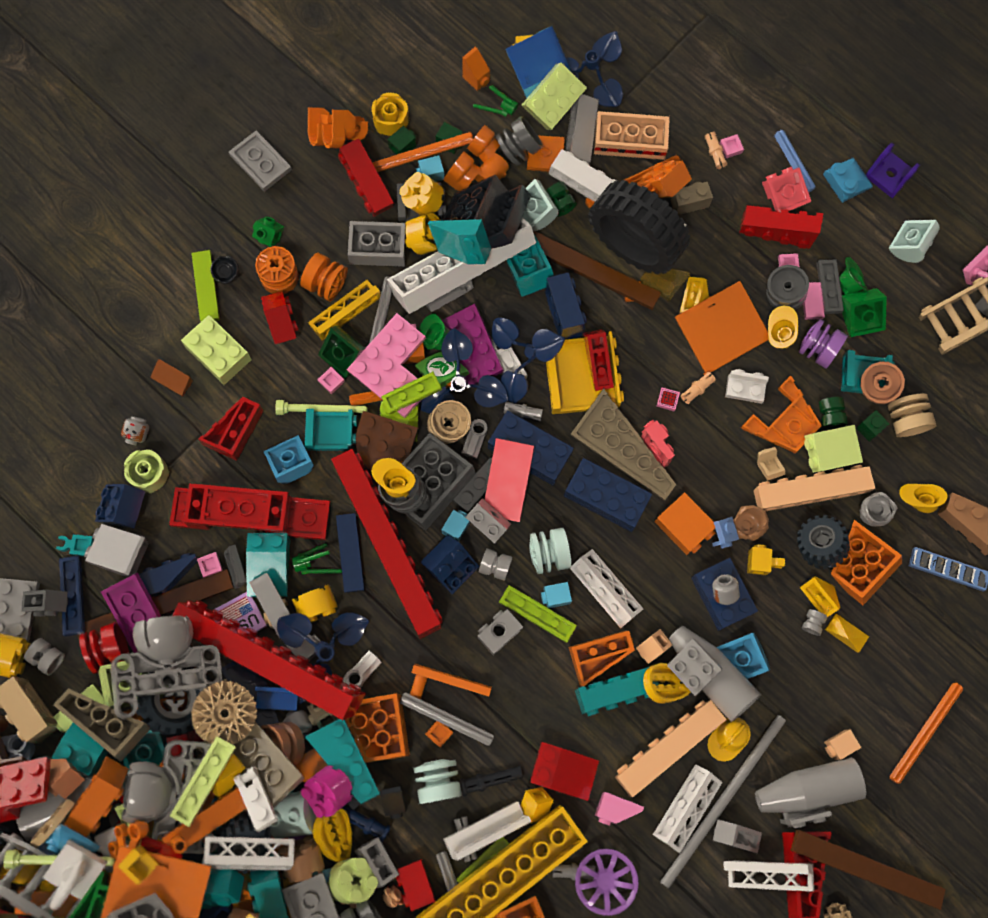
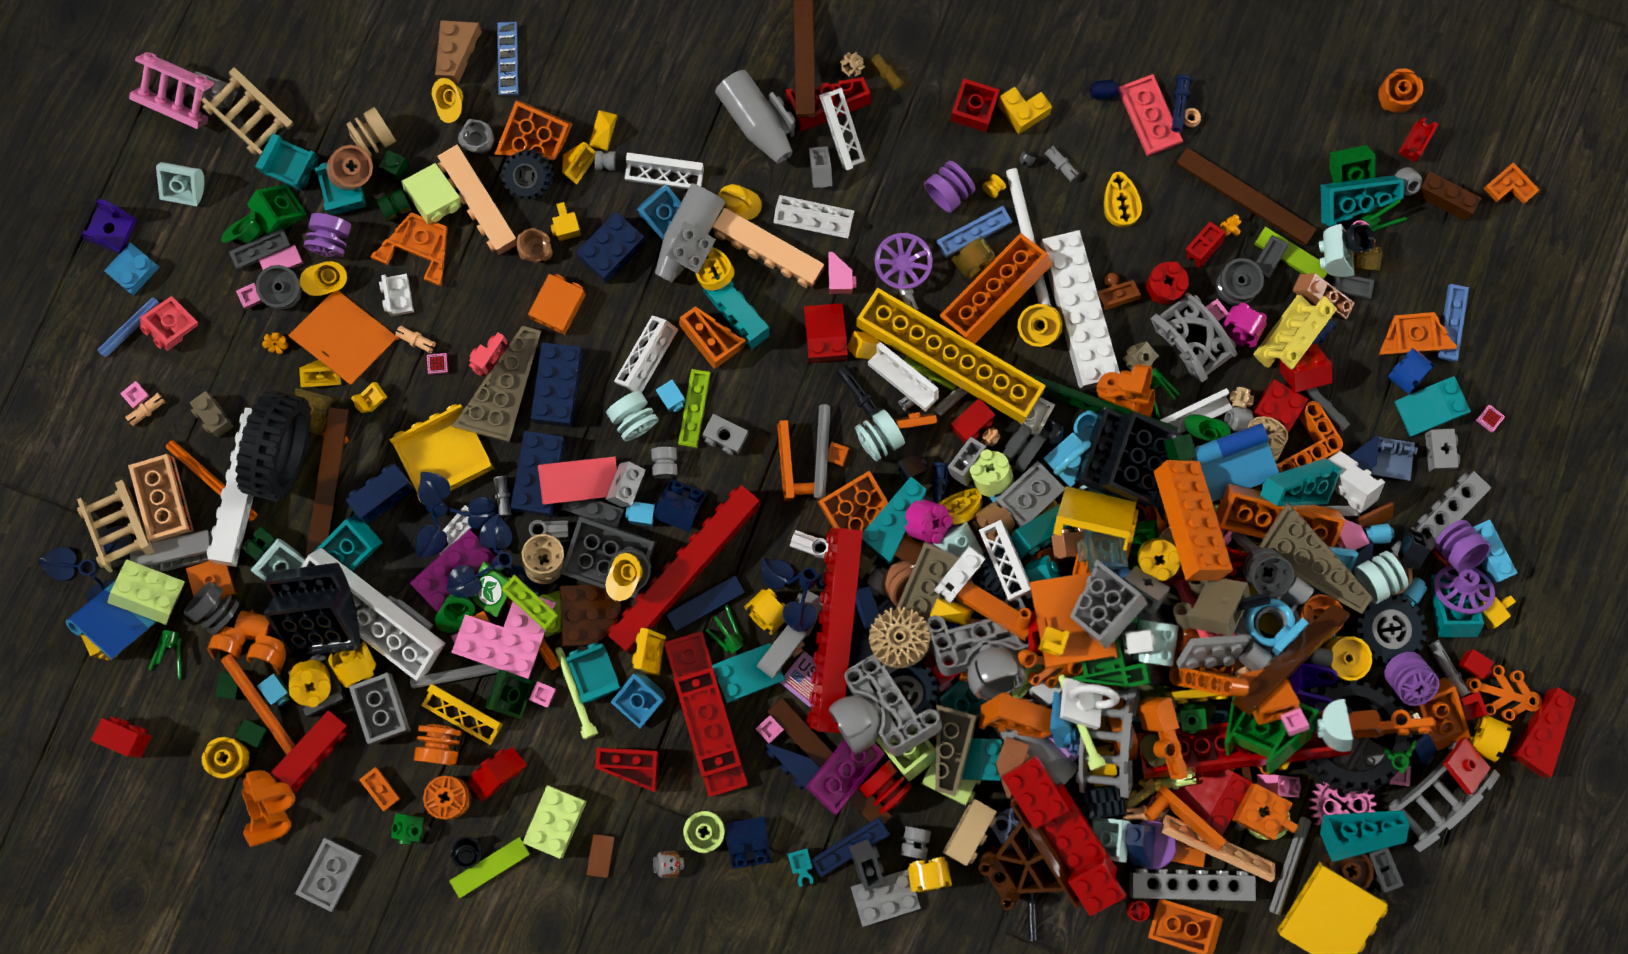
camera: 110 degrees left, 5 degrees up
tan tile [30,799,75,849] -> none
light grey slope [84,524,149,578] -> none
yellowish green plate [170,736,237,827] -> none
dark grey tile [224,545,246,589] -> none
teal slope [428,219,491,264] -> none
orange slope [463,47,490,91] -> none
red slope [583,330,614,391] -> none
light nougat brick [636,629,672,664] -> none
orange hinge [637,160,692,198] -> none
light grey piece [660,715,786,889] -> none
medium blue bracket [712,517,739,548] -> none
light grey head [712,574,740,605] -> none
red wedge [739,205,824,249] -> none
tan bracket [757,447,785,481] -> none
light nougat brick [824,729,861,760] -> none
orange axle [890,683,963,784] -> none
none -> tan fence [77,480,155,573]
none -> red brick [91,716,152,758]
none -> teal panel [255,133,318,191]
none -> light orange plant [262,333,288,354]
none -> yellow bracket [351,382,388,413]
none -> orange plate [359,767,401,812]
none -> white fence [625,153,704,189]
none -> yellow plate [632,628,666,676]
none -> orange plate [894,412,937,429]

